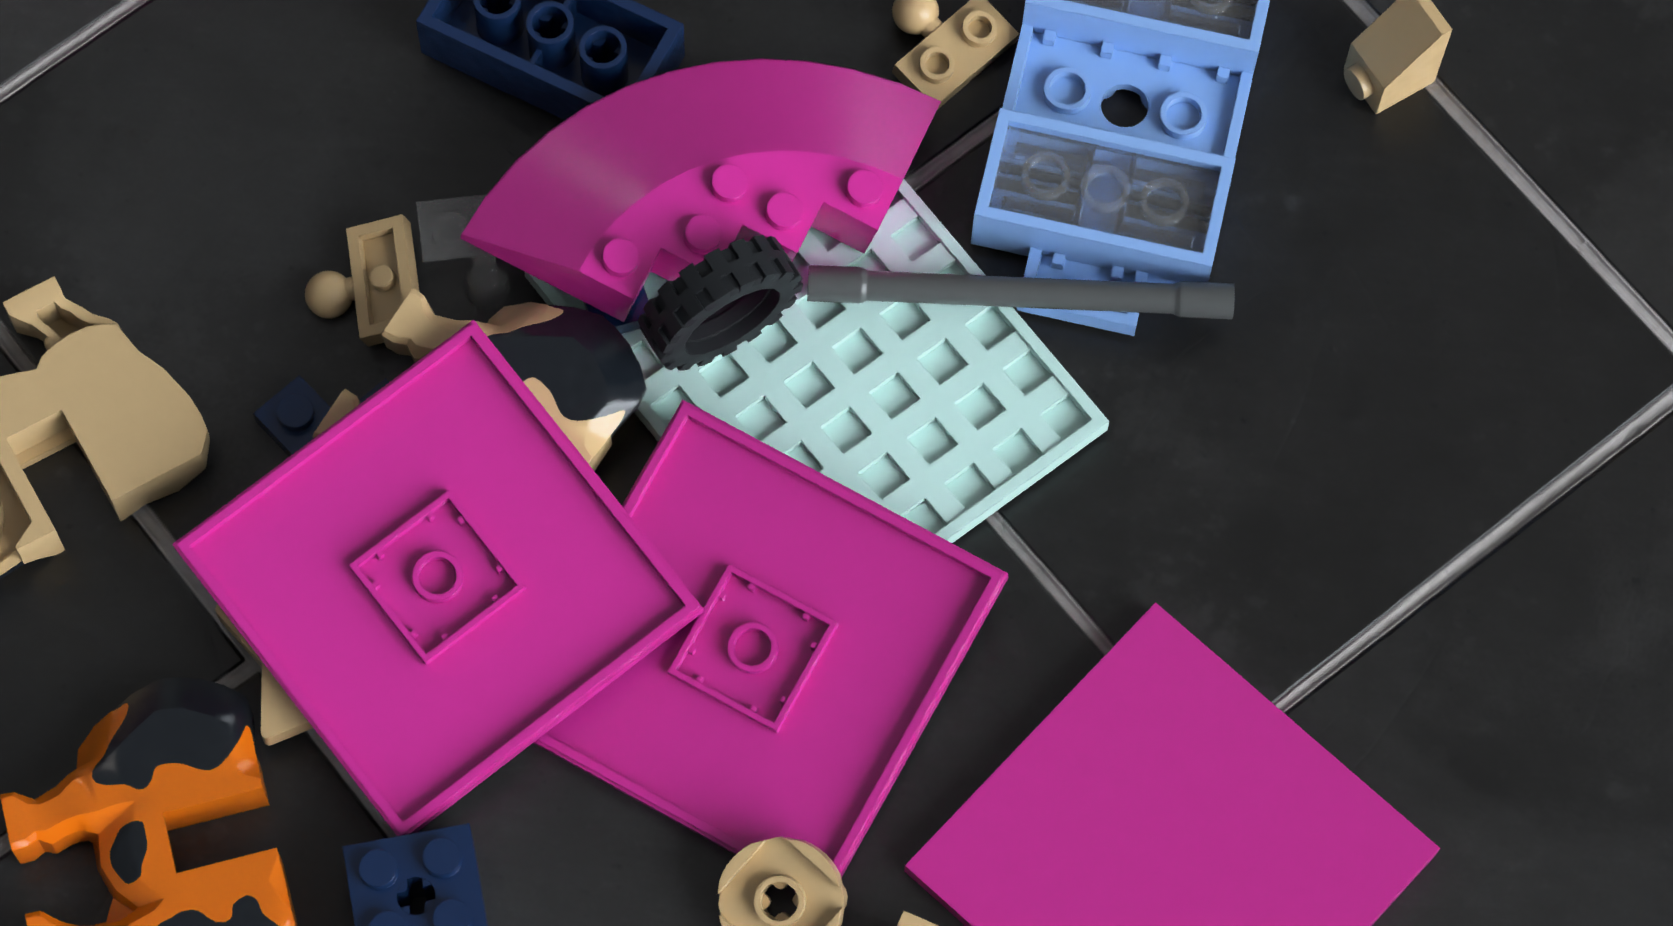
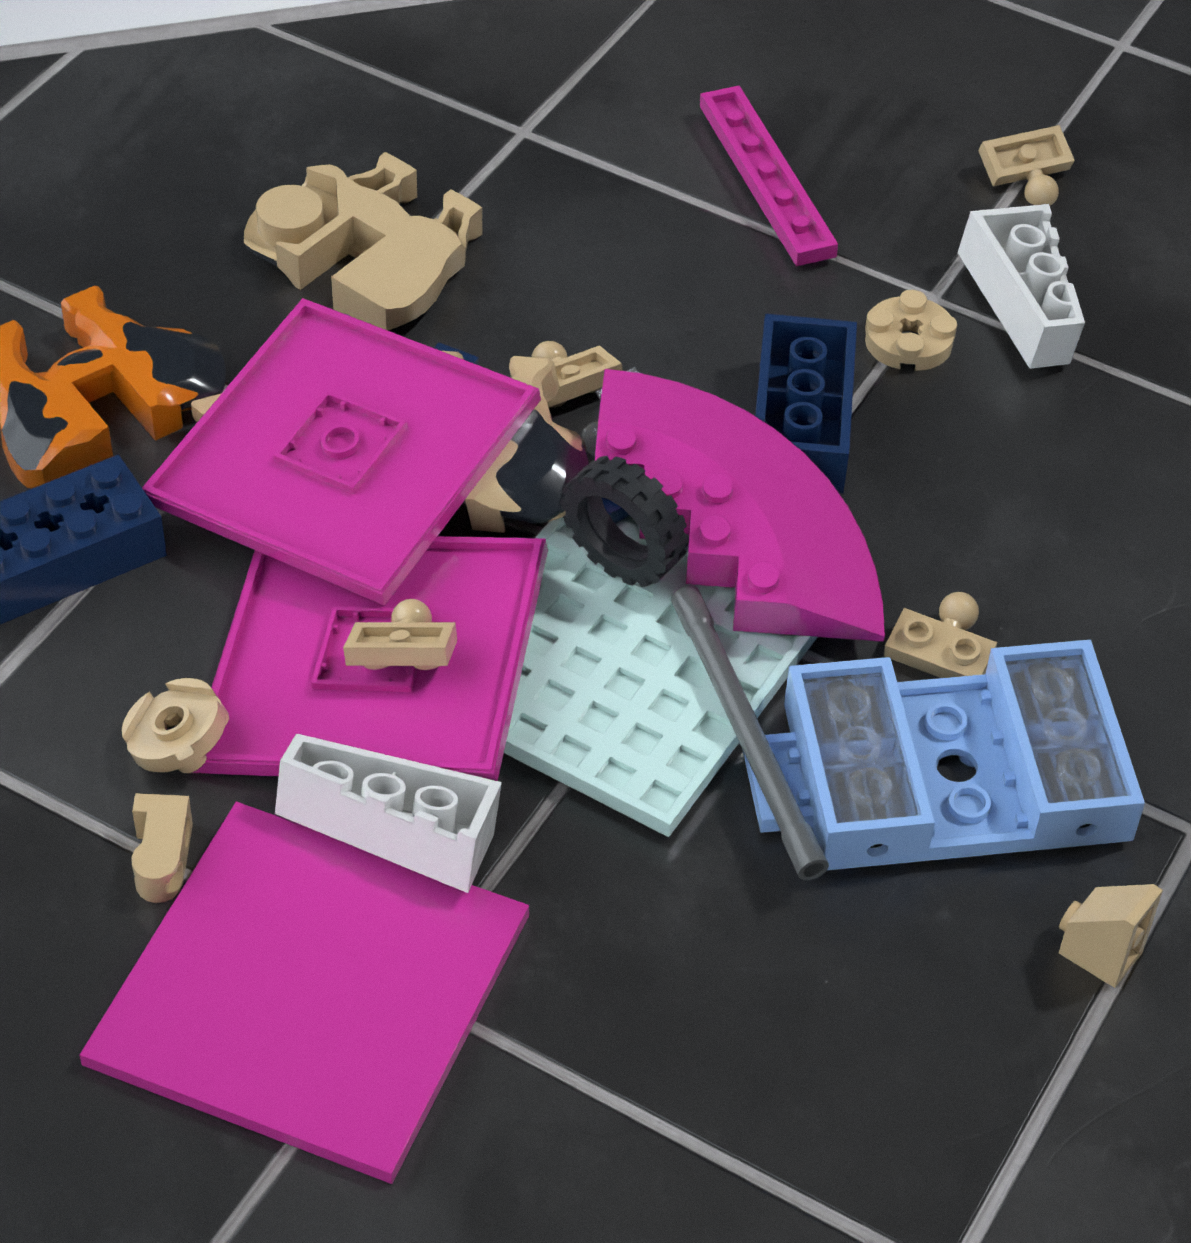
camera: 70 degrees right, 20 degrees down
none -> white wedge [275,733,502,893]
none -> tan plate [343,599,457,670]

